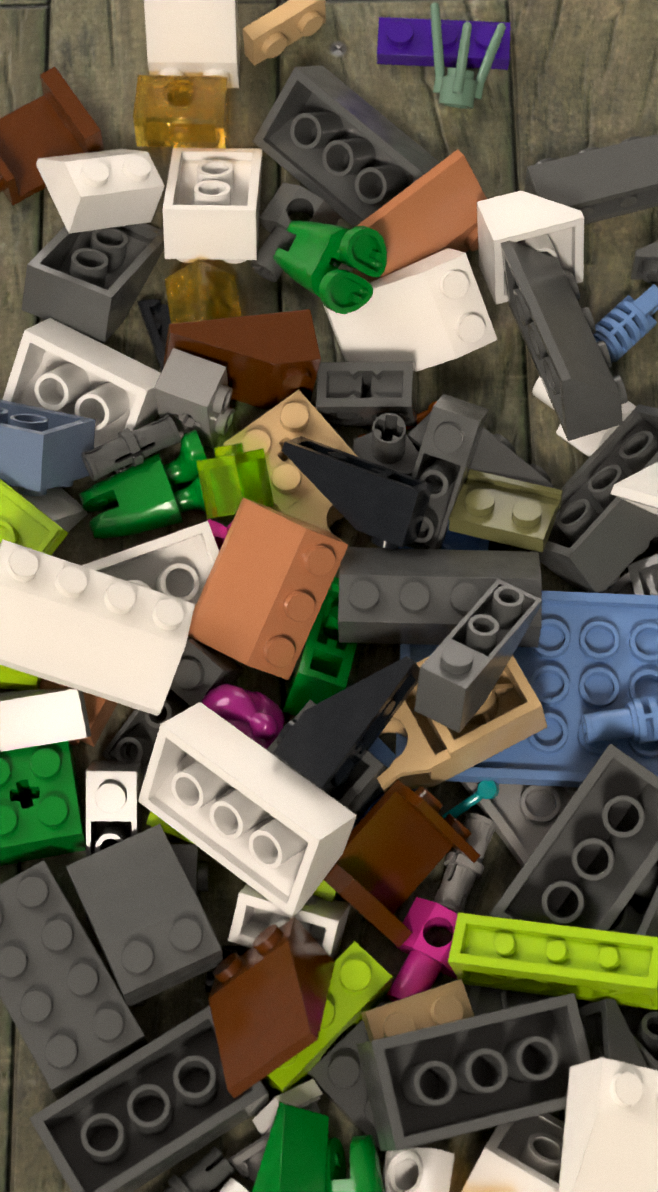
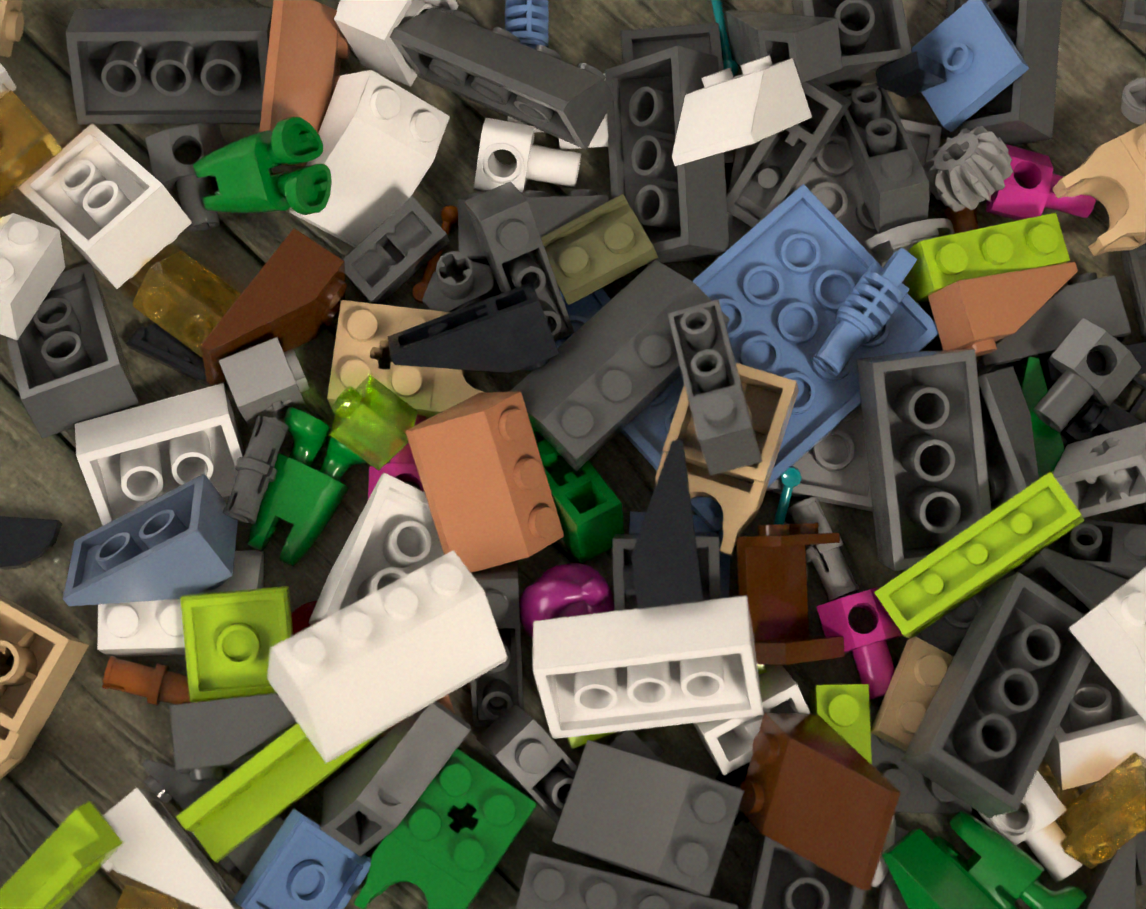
camera: 50 degrees left, 10 degrees up
none -> white piece [474,118,581,193]

